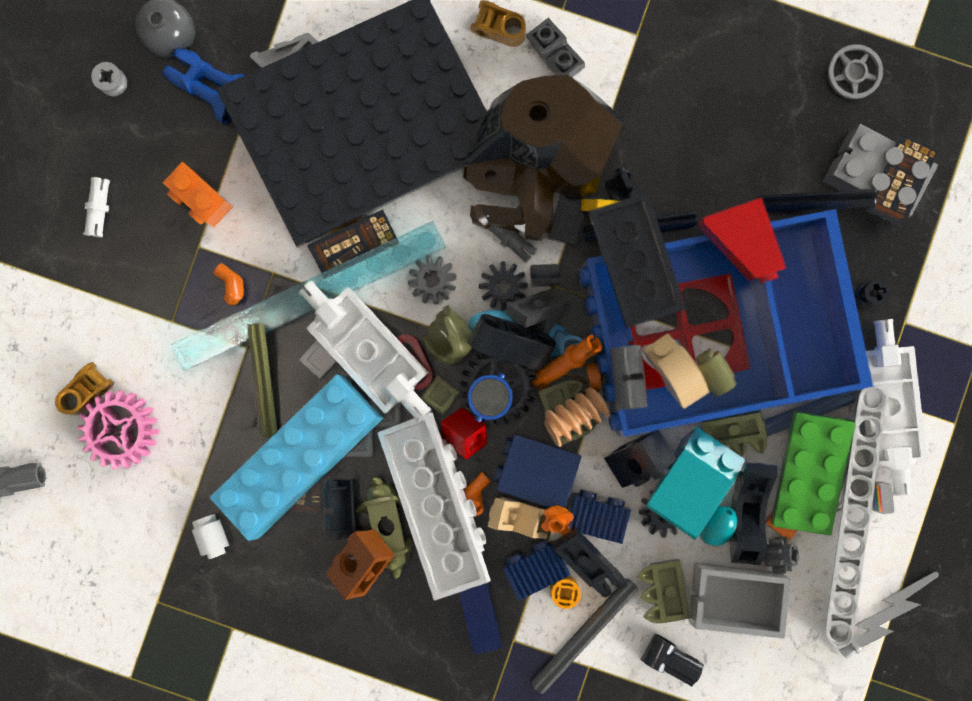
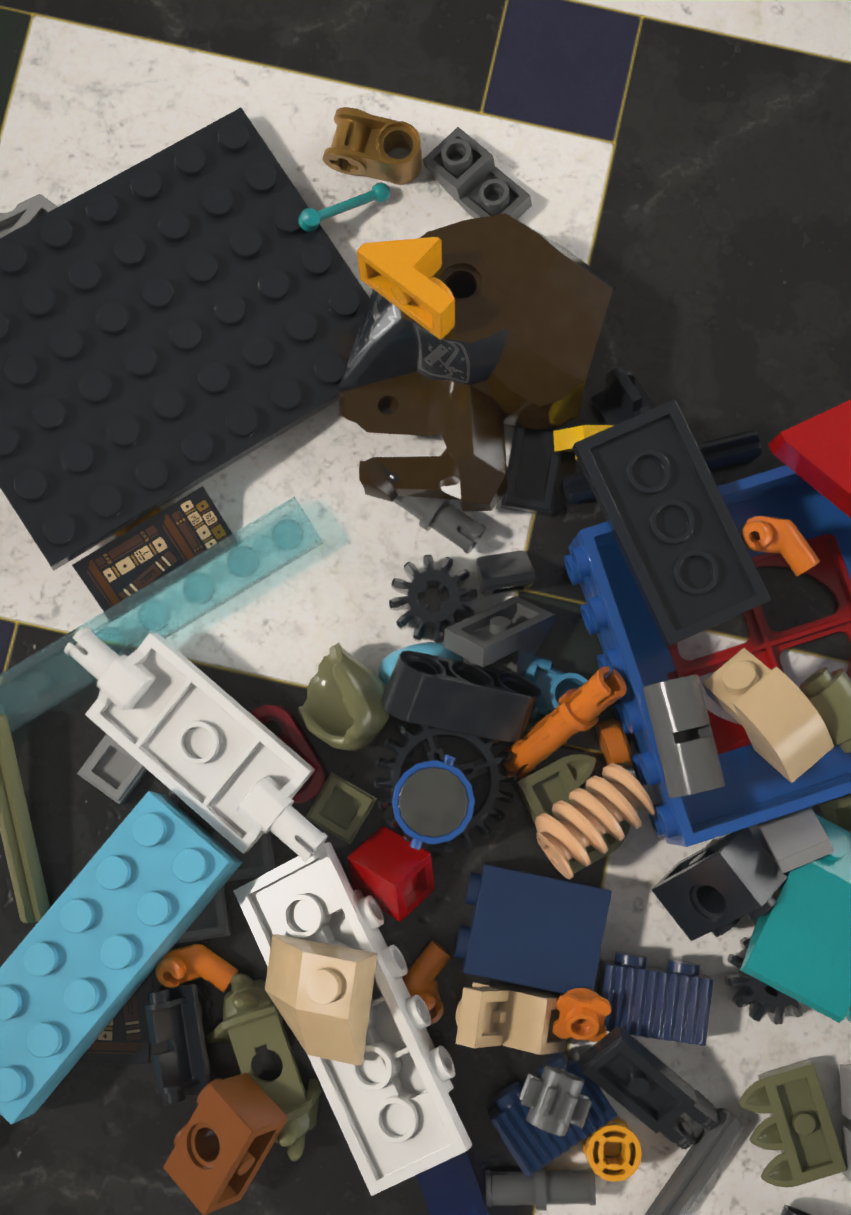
camera: 15 degrees left, 5 degrees down
dark grey gear [408,255,457,305] -> none
none -> orange arm [155,944,239,993]
none -> tan slope [265,934,378,1066]
none -> teal hinge [298,182,391,232]
none -> light orange slope [357,237,455,340]
none -> dark grey pin [485,1166,596,1211]
none -> dark grey gear [519,1065,592,1136]
none -> orange arm [741,516,820,576]
none -> light grey tile [759,807,834,874]

